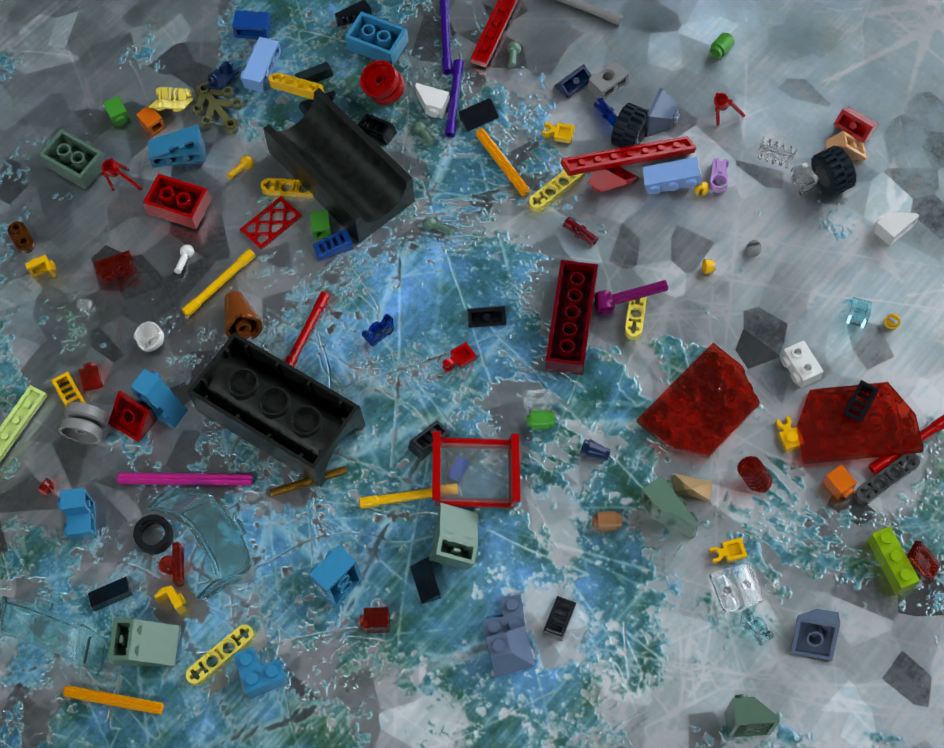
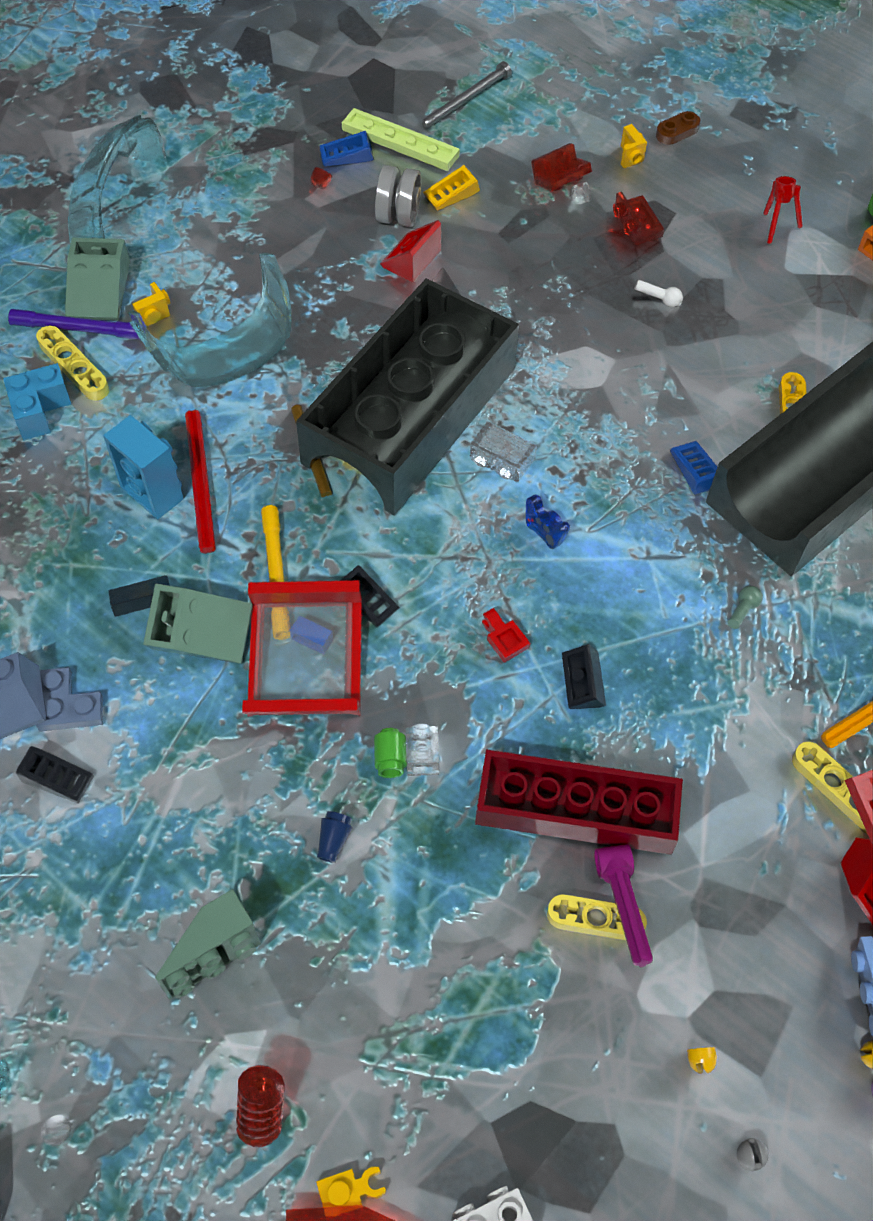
camera: 85 degrees right, 5 degrees down
sand green brick [38,129,106,190] -> none
dark azure brick [57,487,96,541] -> none
light orange axle [63,685,164,715] -> none
clear red bracket [78,362,104,392] -> none
black slope [88,577,133,611] -> none
dark pink axle [117,473,253,486] -> none
dark azure wedge [130,369,188,428] -> none
black tyre [133,514,174,555] -> none
white hair [134,321,164,352] -> none
red brick [143,173,211,229] -> none
dark azure wedge [148,124,206,168] -> none
clear red tile [158,542,185,587] -> none
yellow piece [181,249,256,318] -> none
dark orange cone [225,291,263,339] -> none
yellow bar [226,155,254,180] -> none
red window [240,196,302,250] -> none
red piece [284,291,331,367] -> none
bright green brick [310,210,332,241] -> none
clear red brick [360,607,390,634] -> none
dark red pin [563,217,599,247] -> none
medium nougat brick [592,511,622,532] -> none
clear red plate [636,343,760,459] -> none
tan slope [672,474,713,501] -> none
yellow plate [708,537,748,564] -> none
clear slope [709,562,765,613] -> none
none -> dark purple piece [8,309,143,340]
none -> red axle [185,409,216,554]
none -> blue slope [320,131,374,167]
none -> clear brick [470,421,537,483]
none -> clear red bracket [531,143,592,191]

